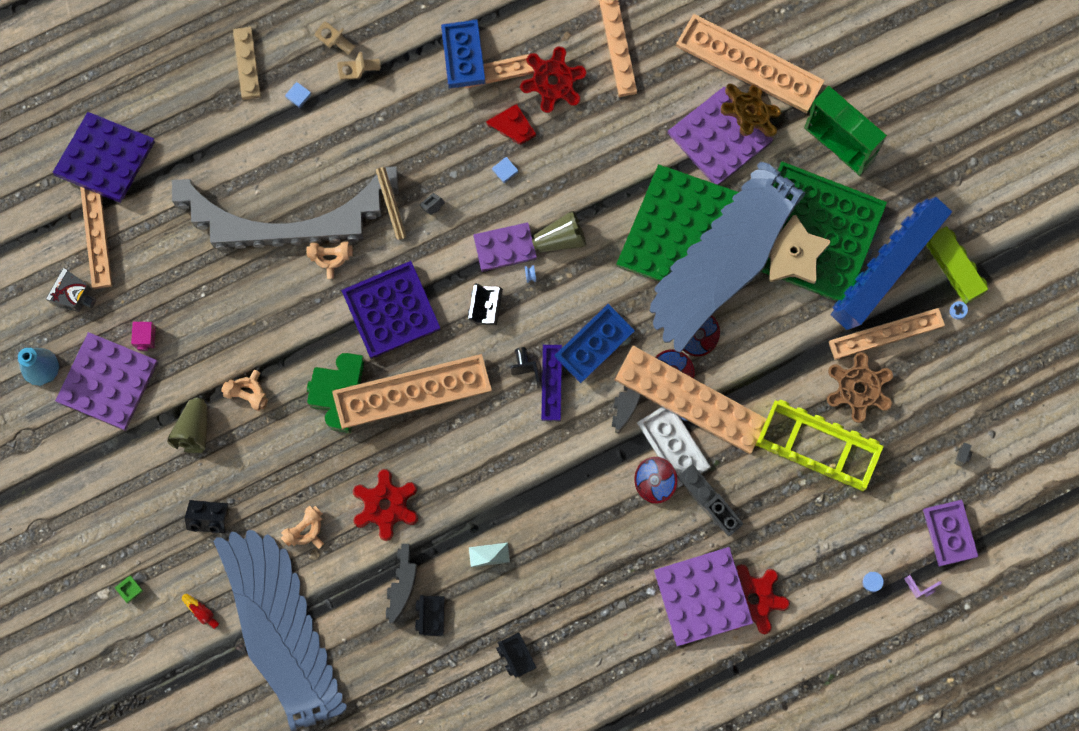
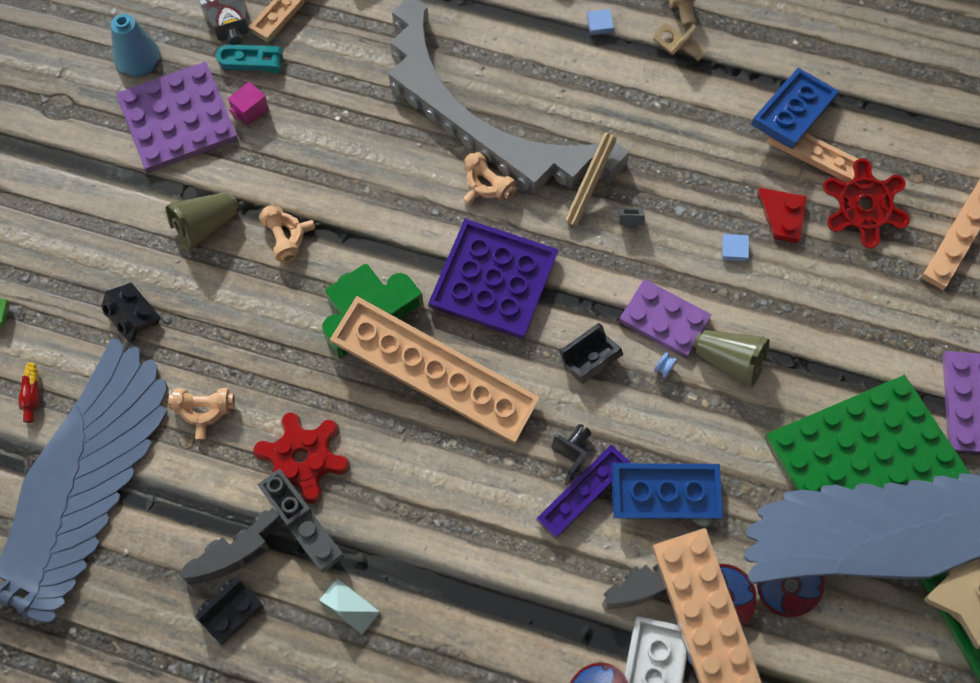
camera: 40 degrees right, 10 degrees down
none -> teal plate [216,45,283,74]
none -> dark grey slope [257,468,344,573]

